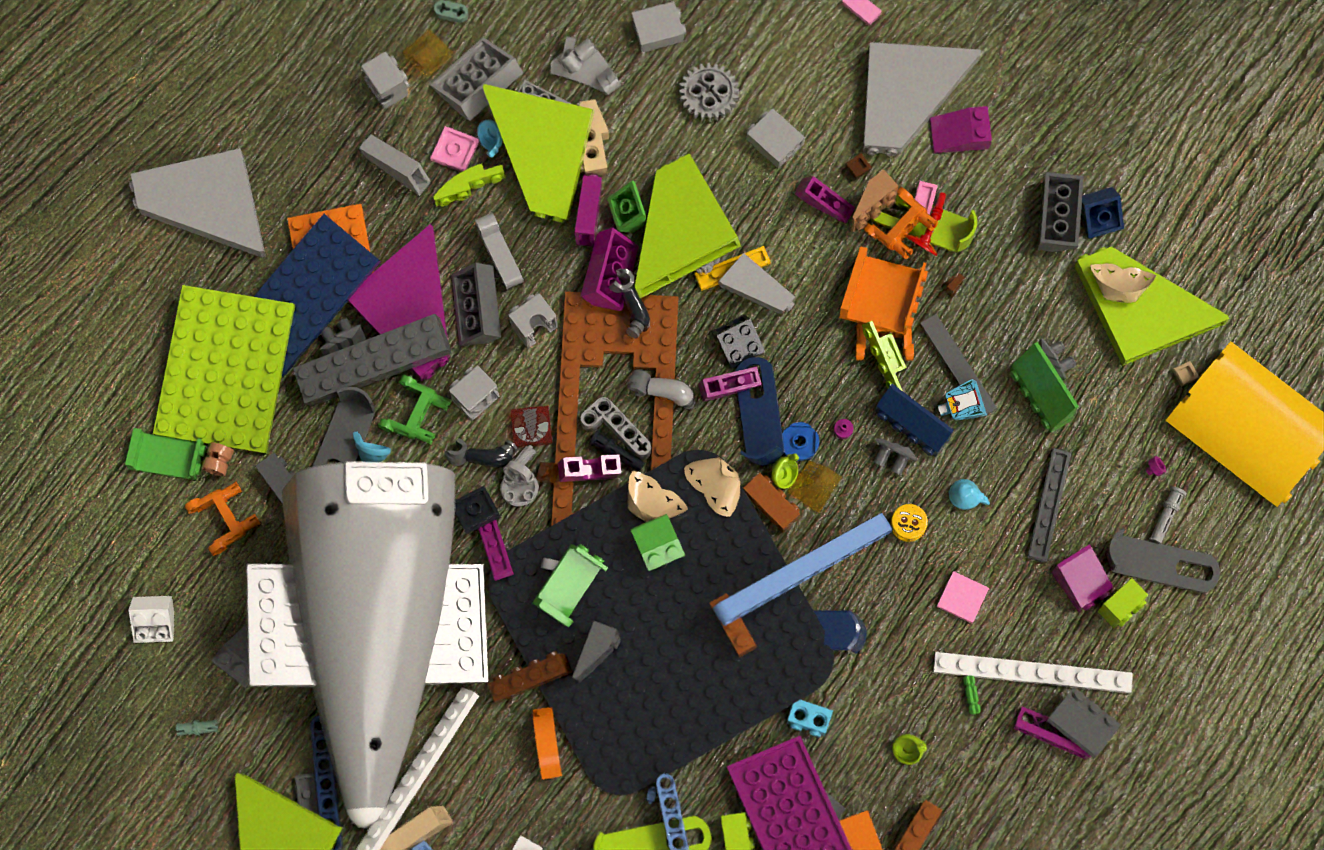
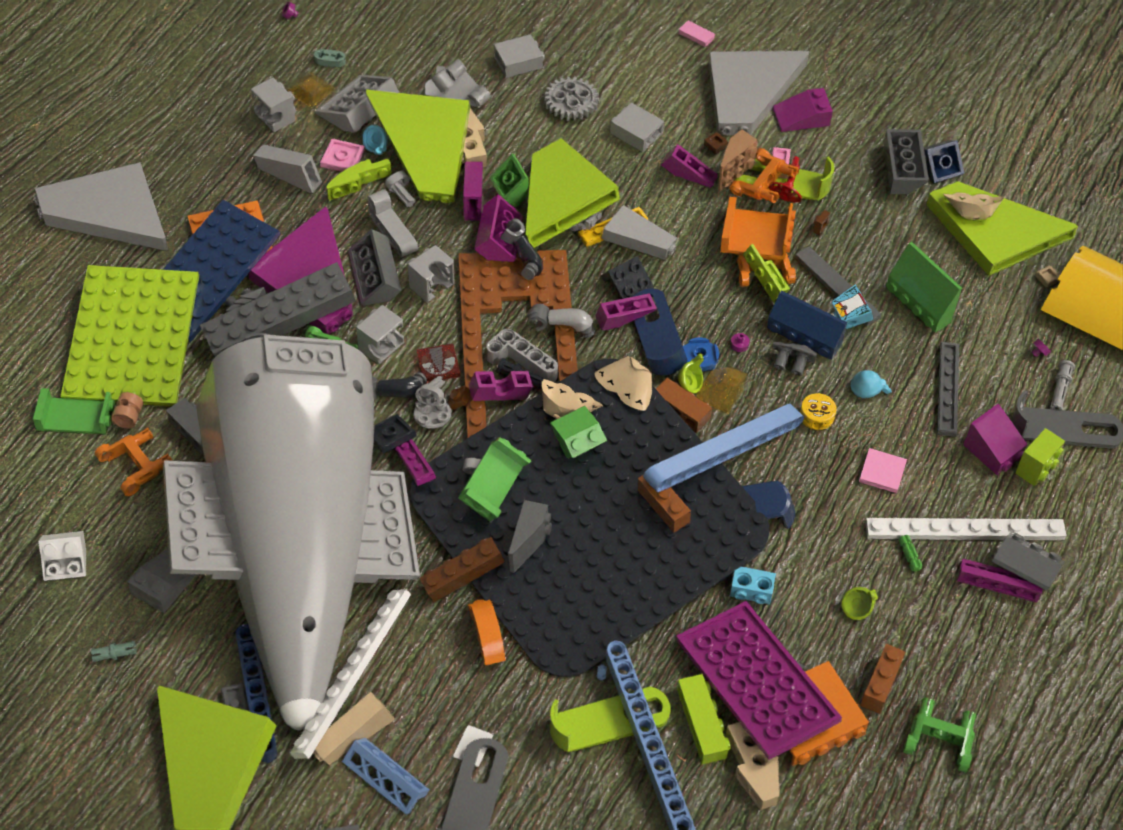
camera: 10 degrees left, 20 degrees down
none -> light grey piece [385,171,415,207]

